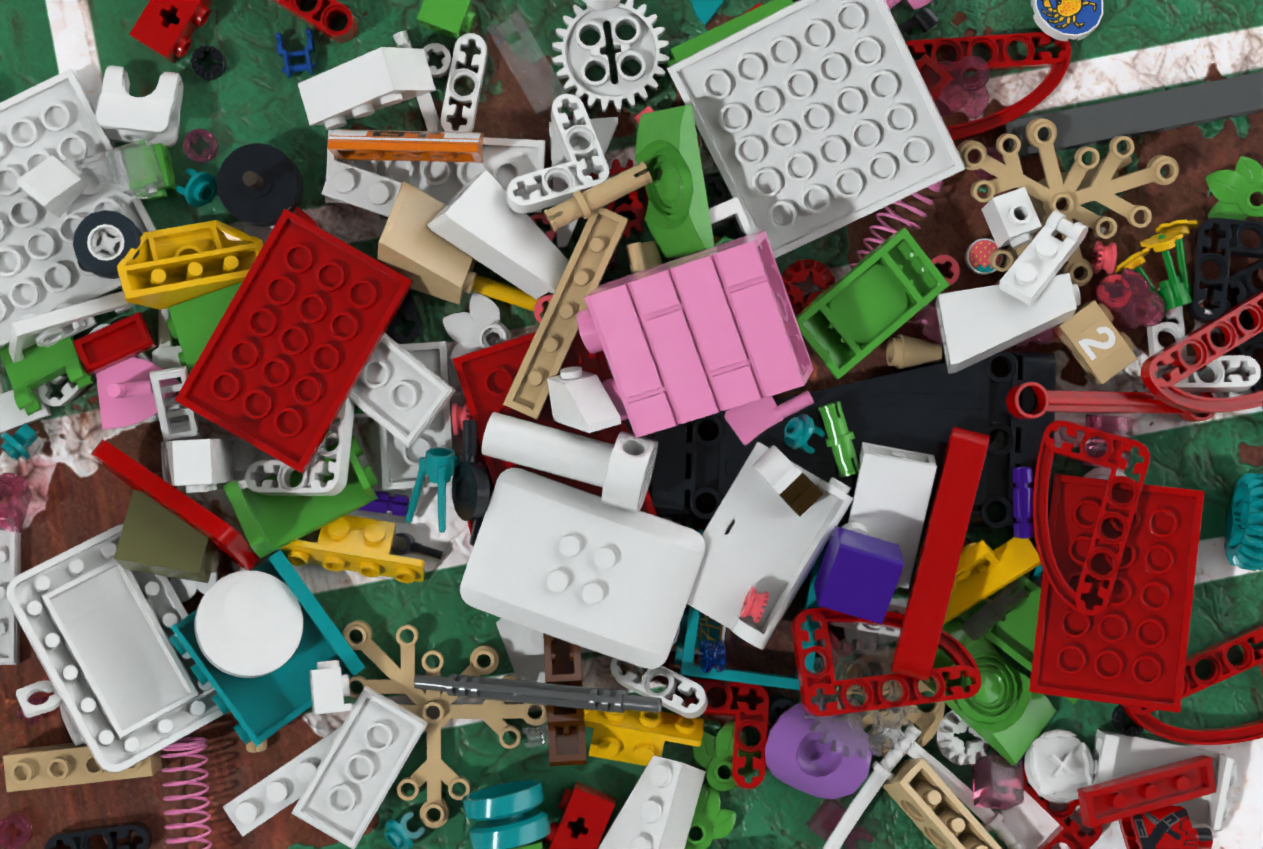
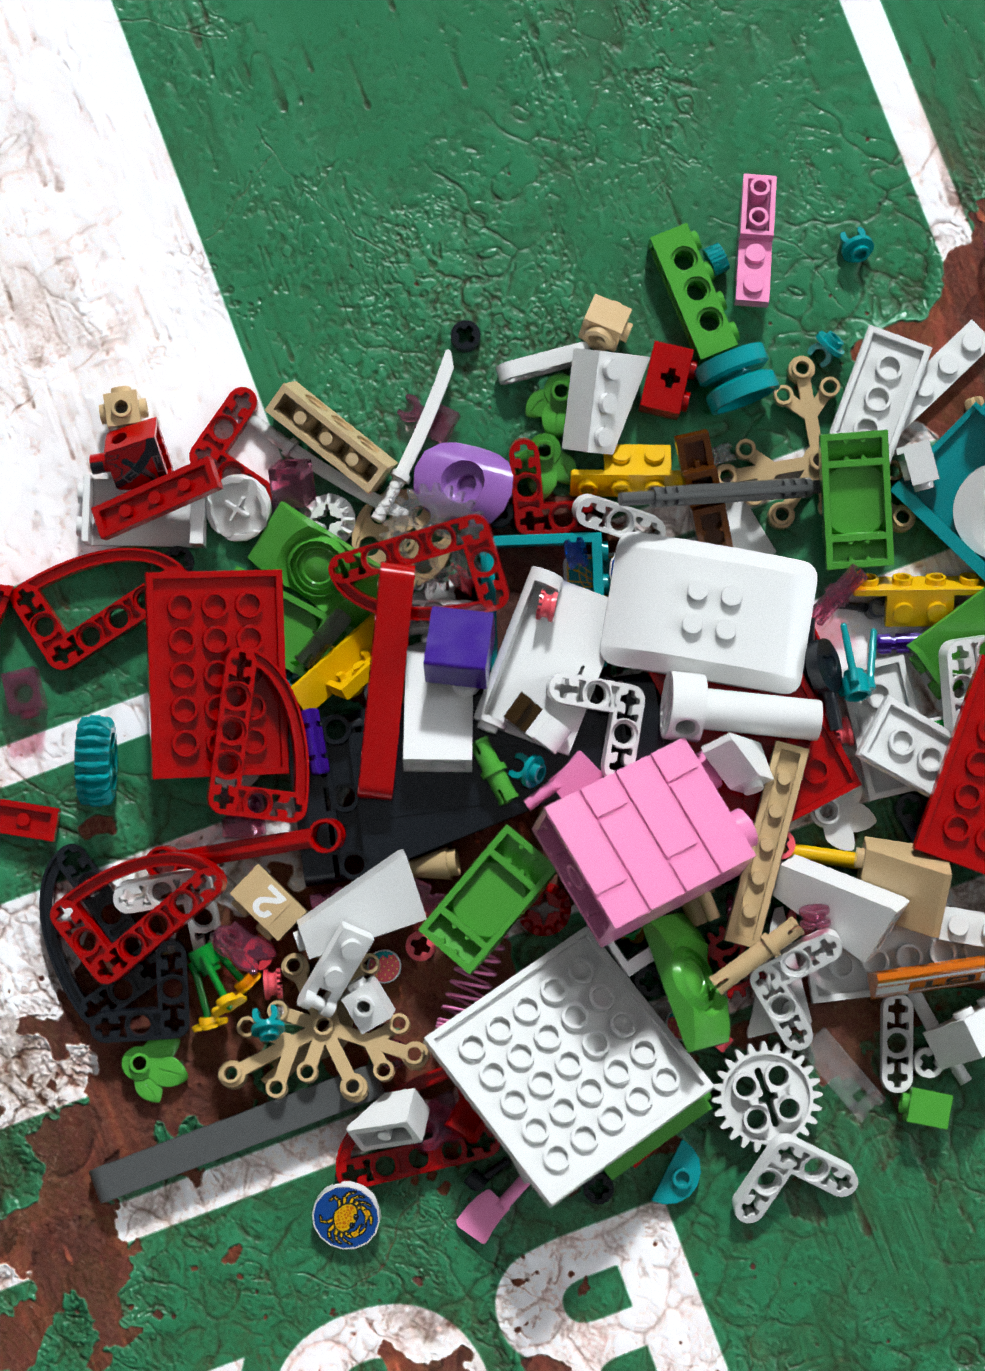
camera: 160 degrees right, 5 degrees down
none -> teal plate [251,1004,286,1042]
none -> white slope [347,1088,430,1151]
none -> white beam [546,673,645,777]
none -> clear pink bush [799,904,831,930]
none -> clear pink pin [812,564,868,626]
none -> bright green slope [819,429,894,570]

